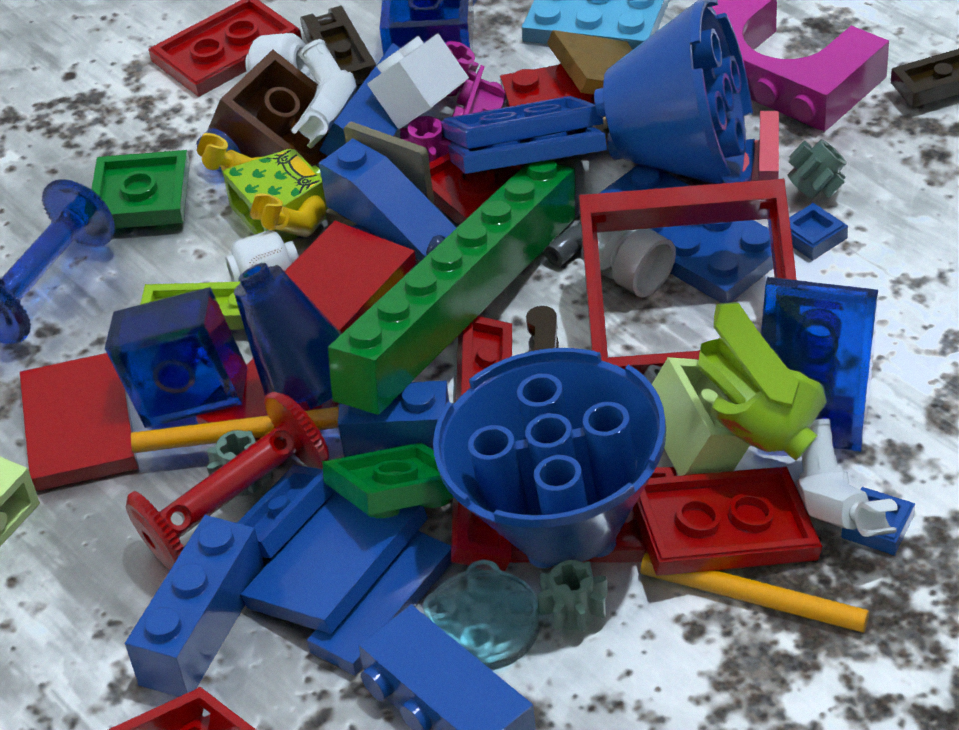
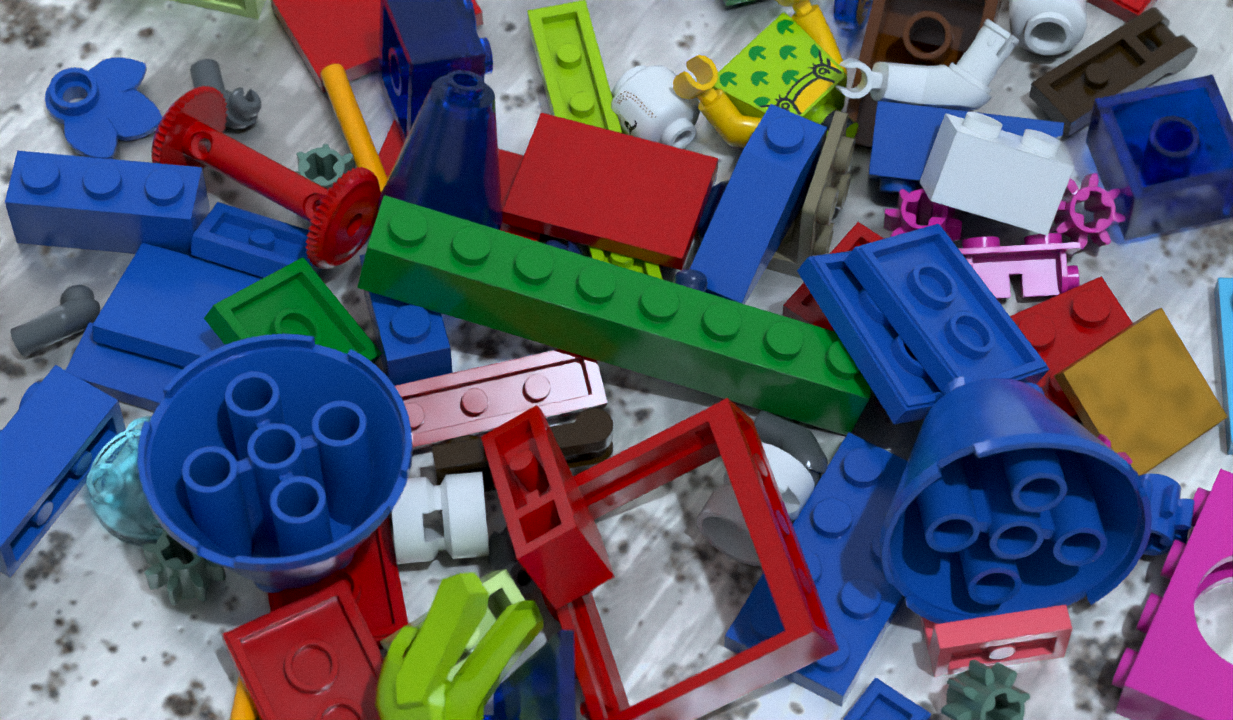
camera: 70 degrees right, 15 degrees up
none -> dark grey arm [11,285,100,357]
none -> blue plate [45,57,162,159]
none -> dark grey arm [190,59,261,129]
none -> red slope [481,405,615,610]

